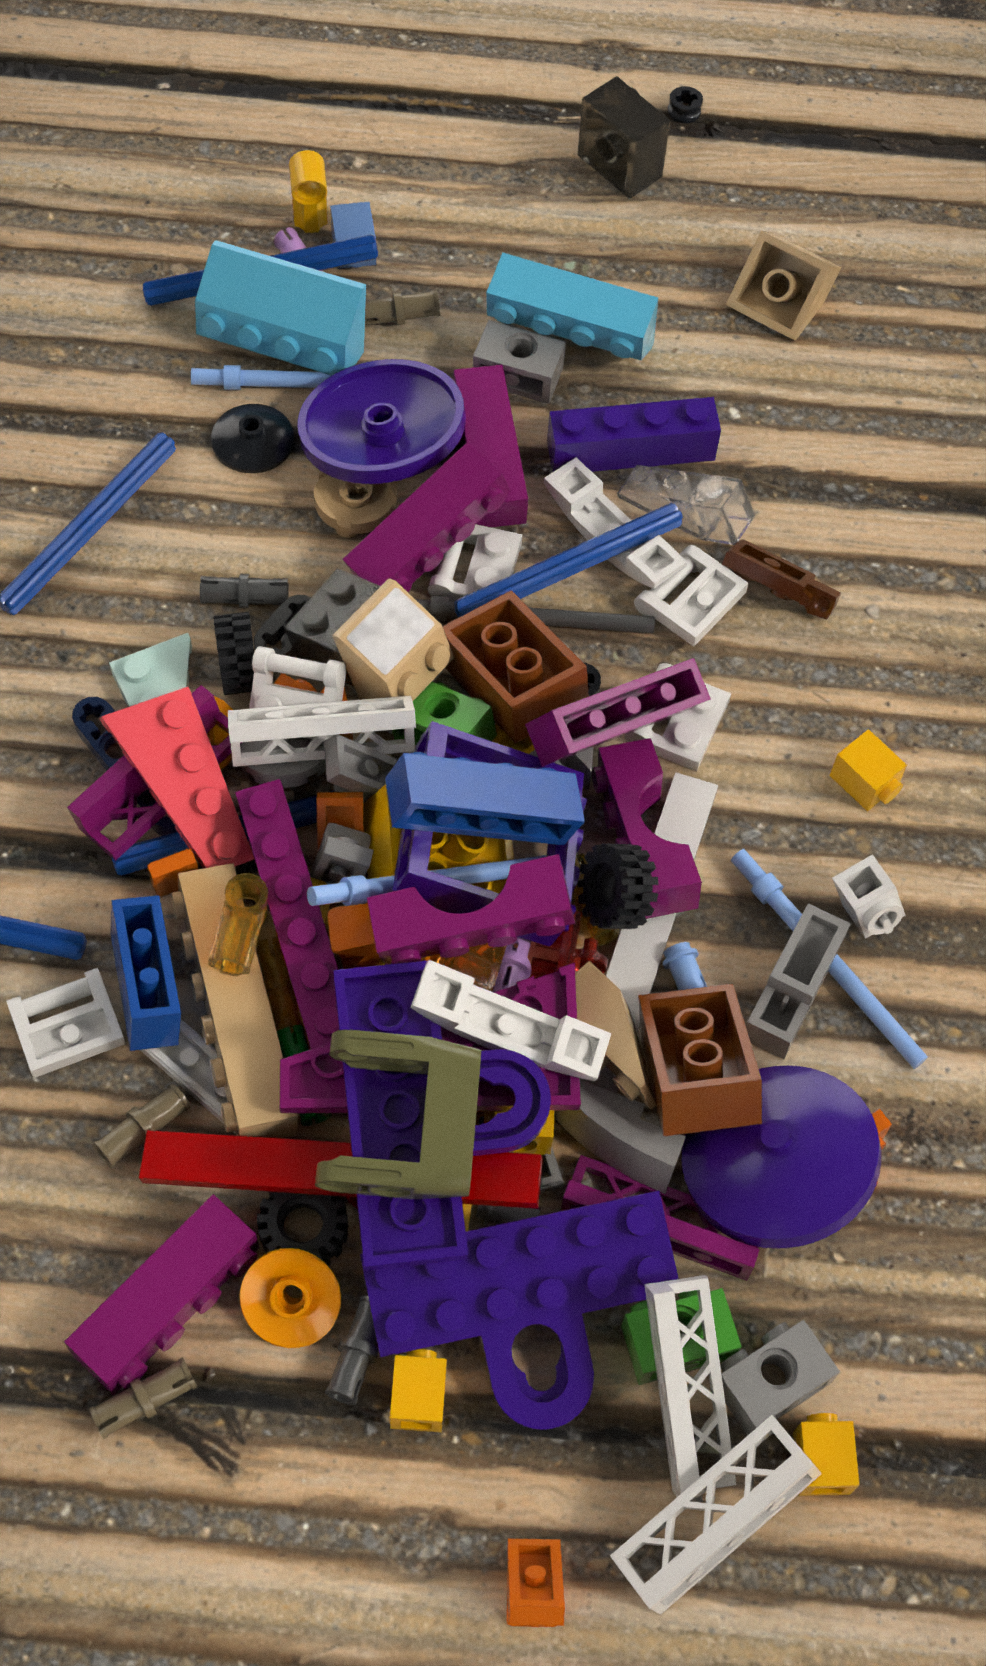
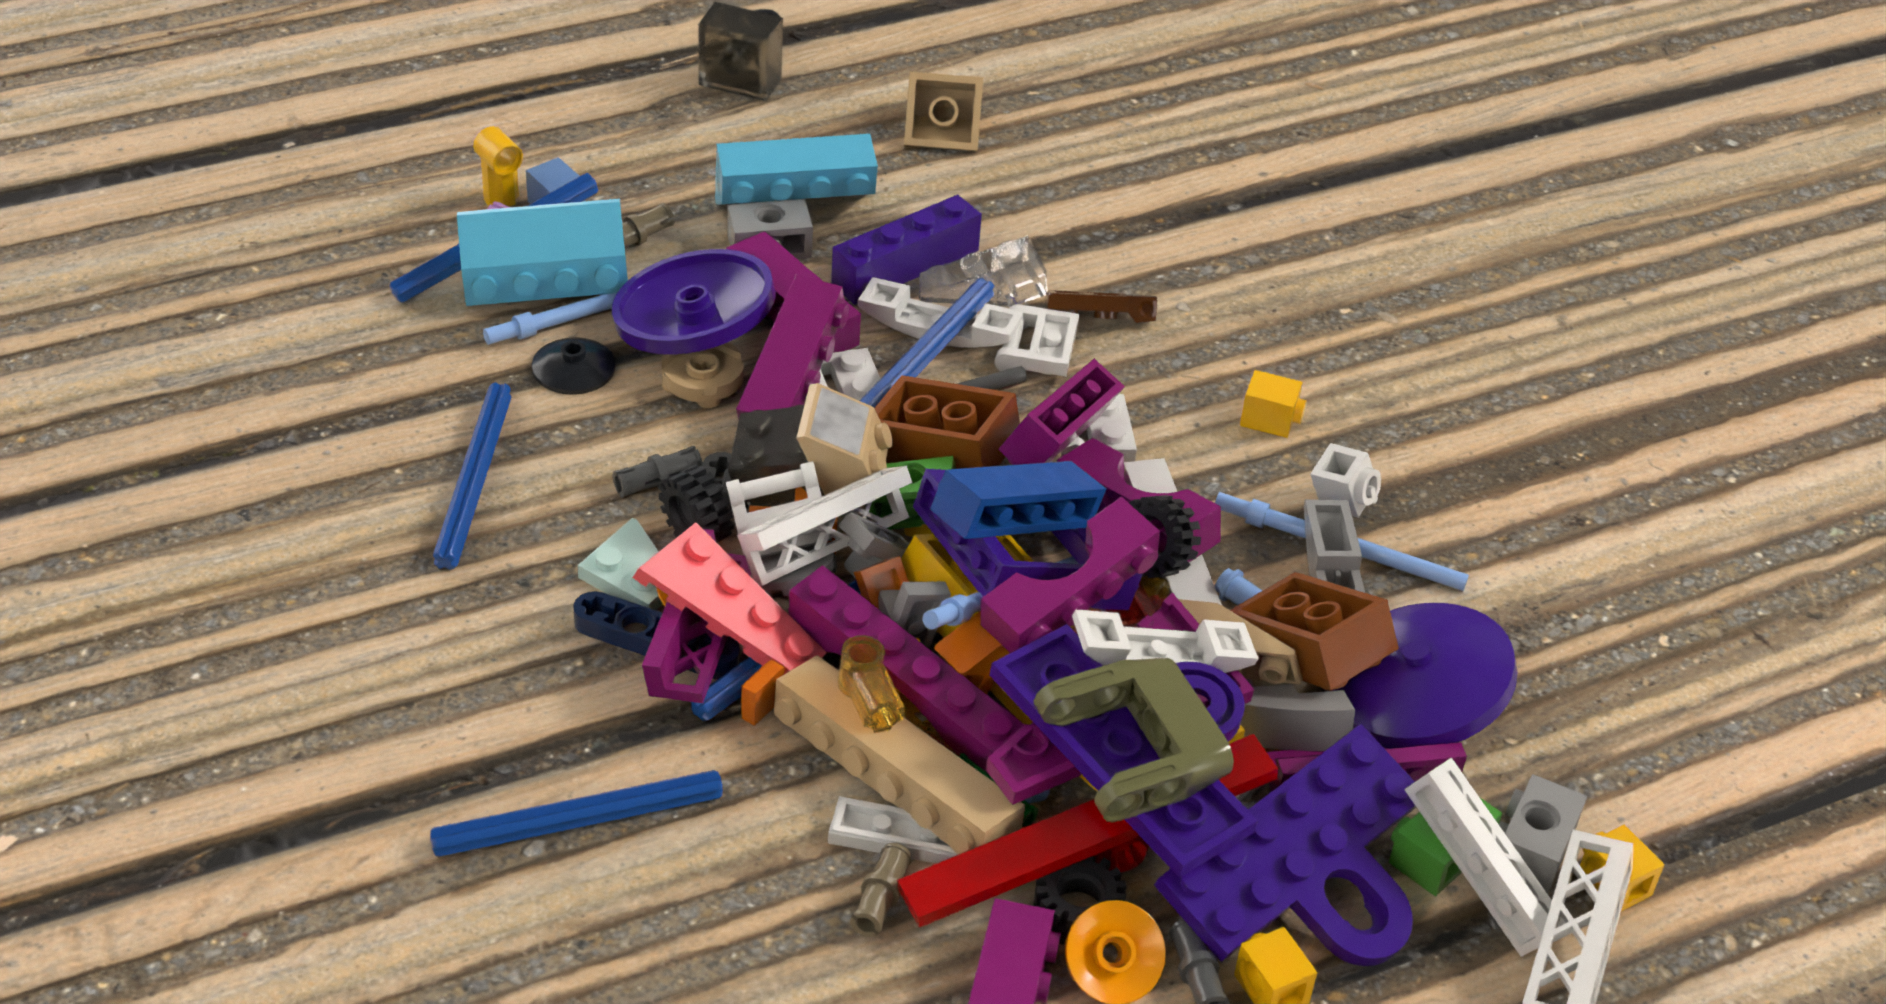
camera: 30 degrees left, 20 degrees down
white plate [6,967,126,1078] -> none
blue brick [110,895,181,1051] -> none

